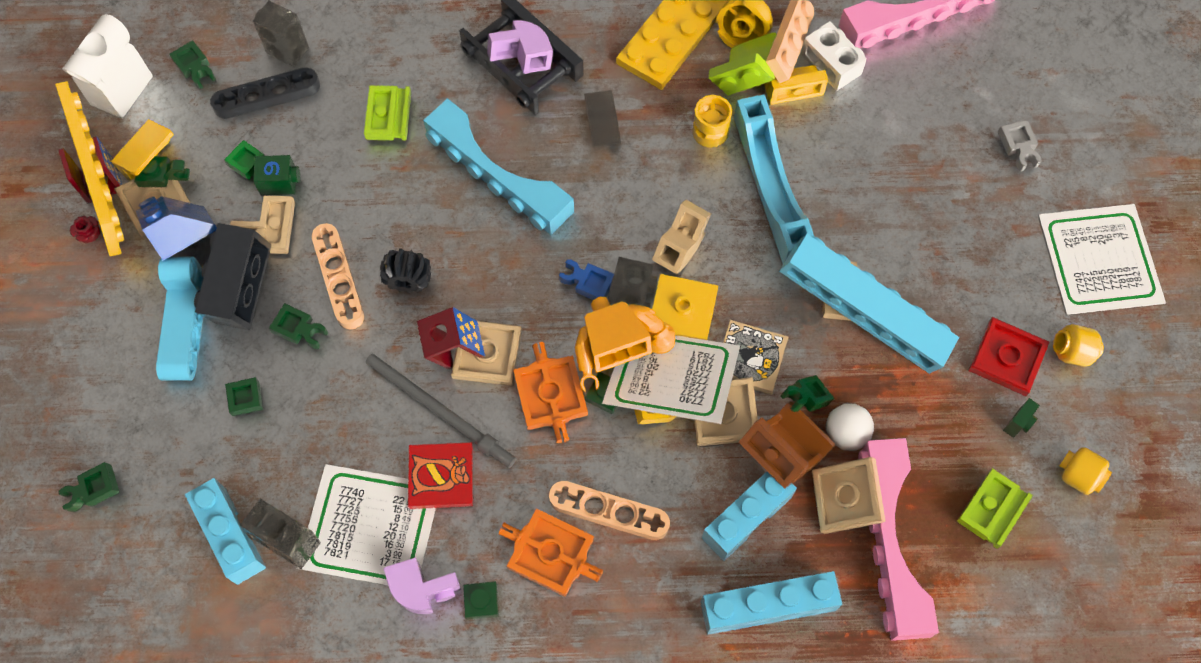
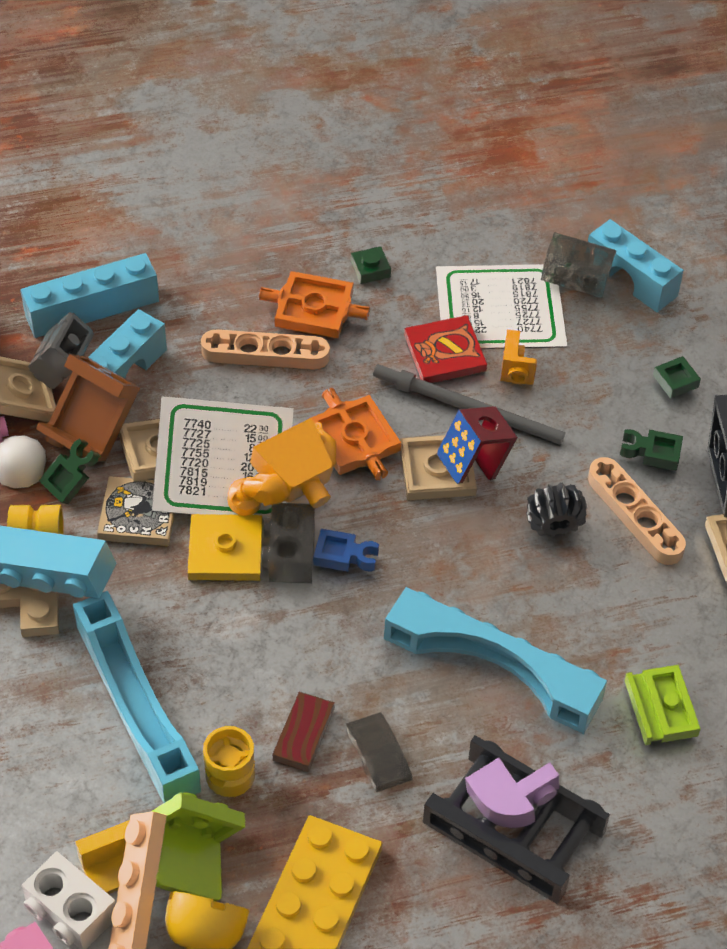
camera: 165 degrees right, 15 degrees down
lavender brick [384,557,461,614] -> none
tan brick [652,200,711,274] -> none
none -> yellow wheel [7,505,64,534]
none -> dark grey brick [28,312,94,389]
none -> tile [272,691,335,772]
none -> light orange bracket [500,329,537,385]

